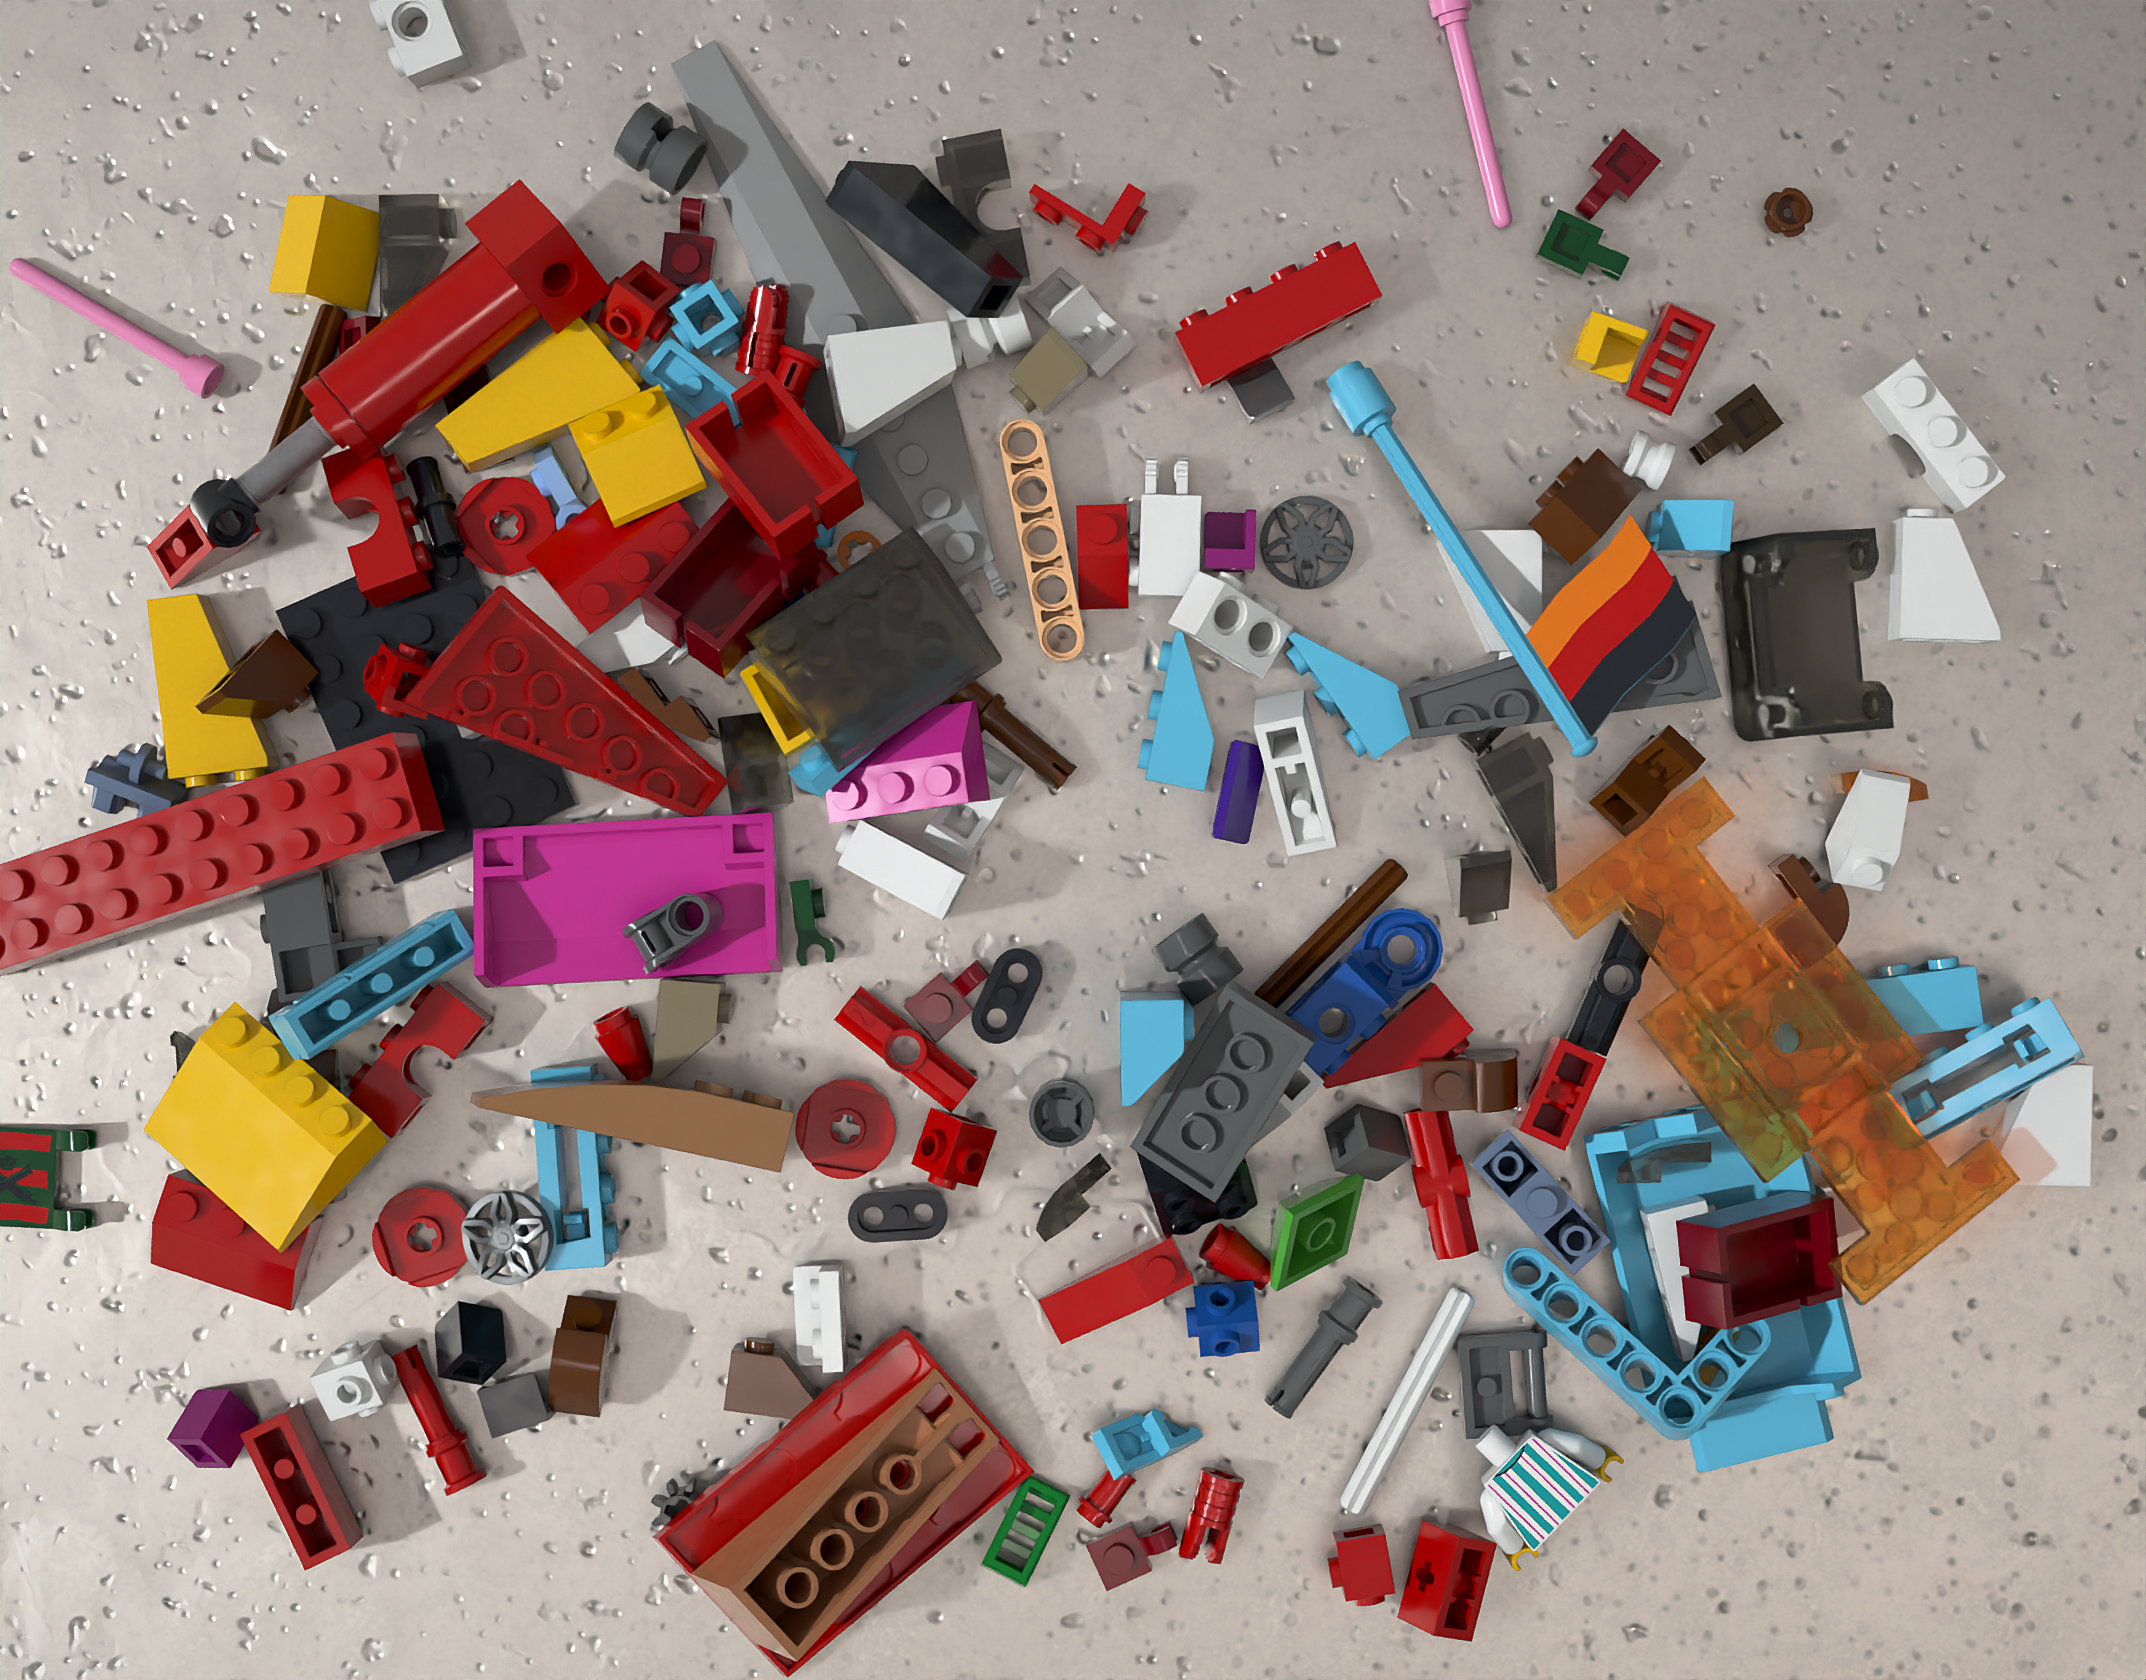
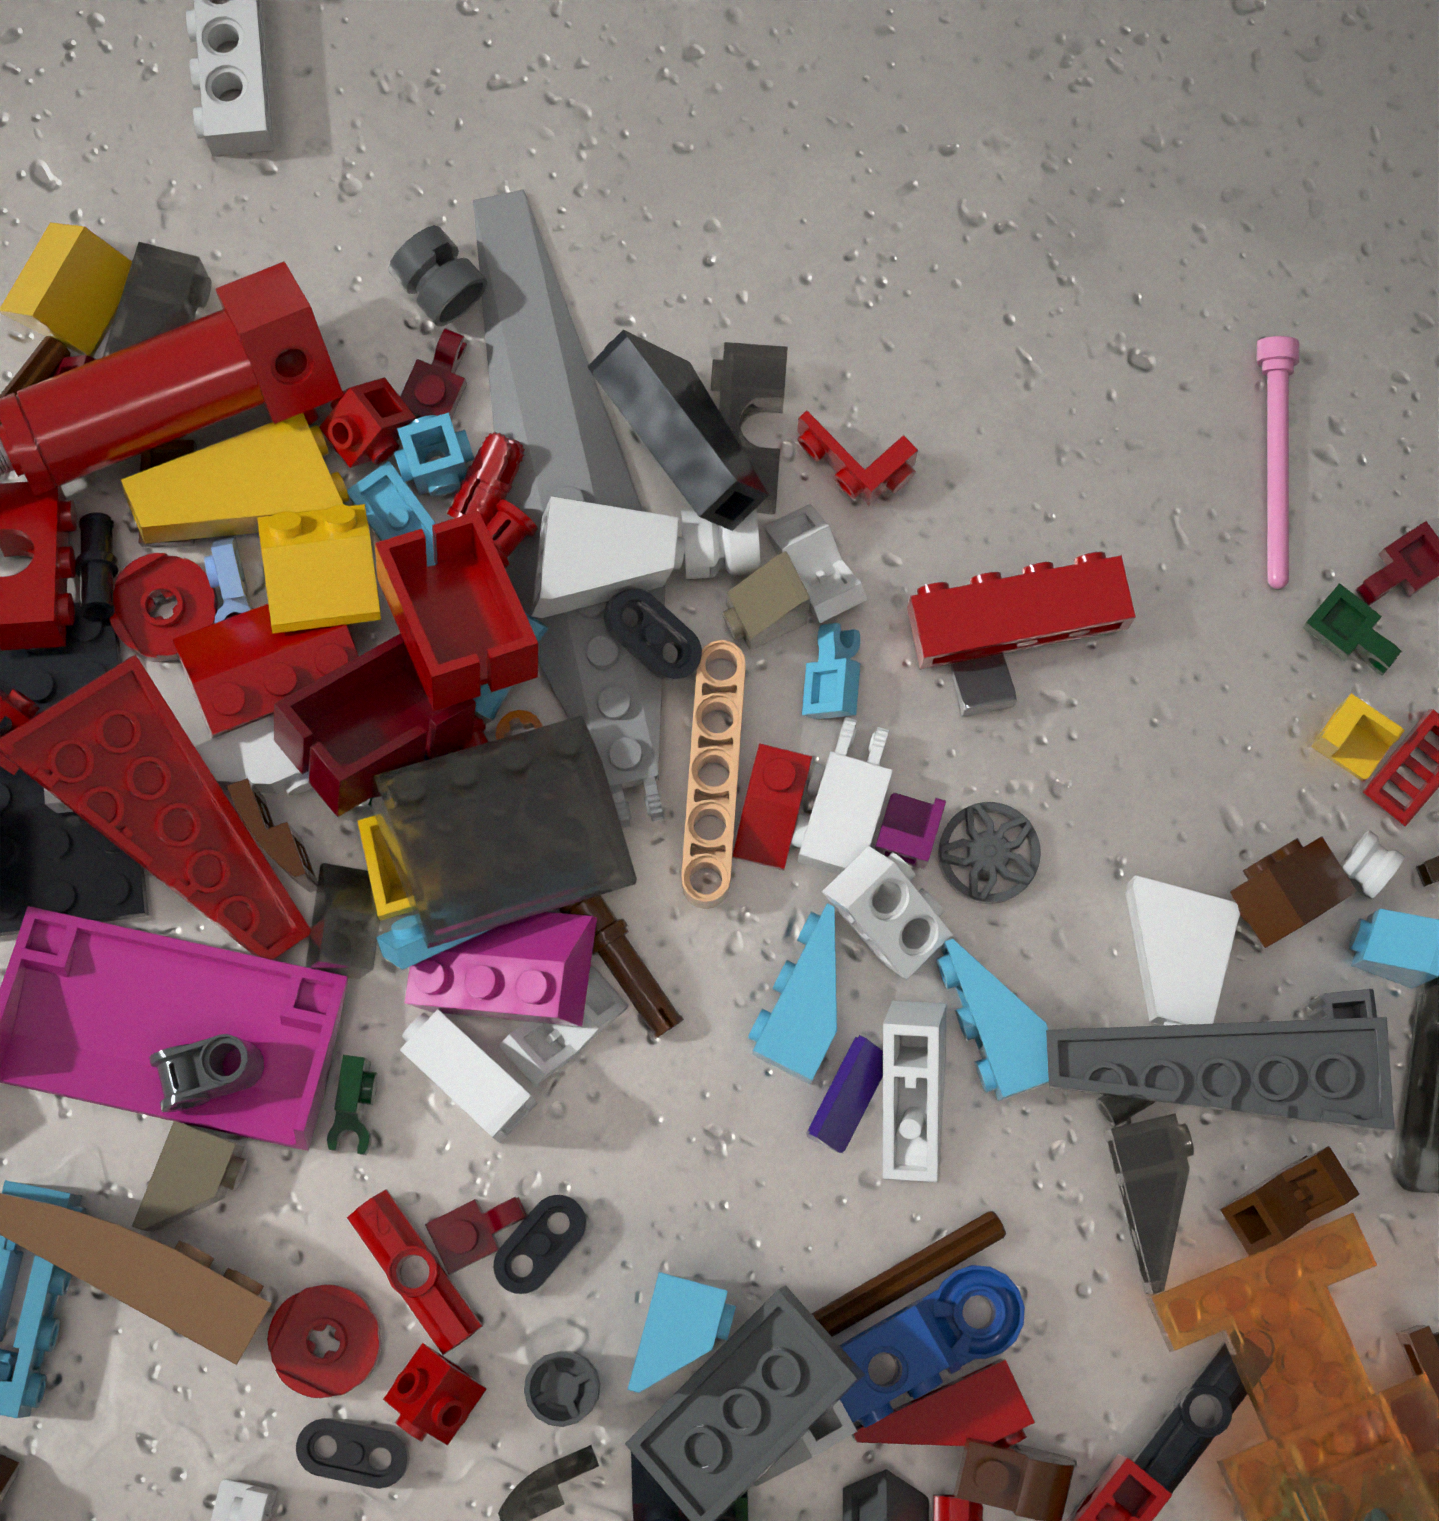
camera: 15 degrees right, 10 degrees down
red cone [592,1006,653,1081] -> none
dark grey wheel [1151,912,1244,1007] -> none
flag [1327,361,1696,757] -> none
clear smoke slope [1444,849,1512,925] -> none
none -> black plate [604,589,702,680]
none -> medium azure plate [802,623,860,720]

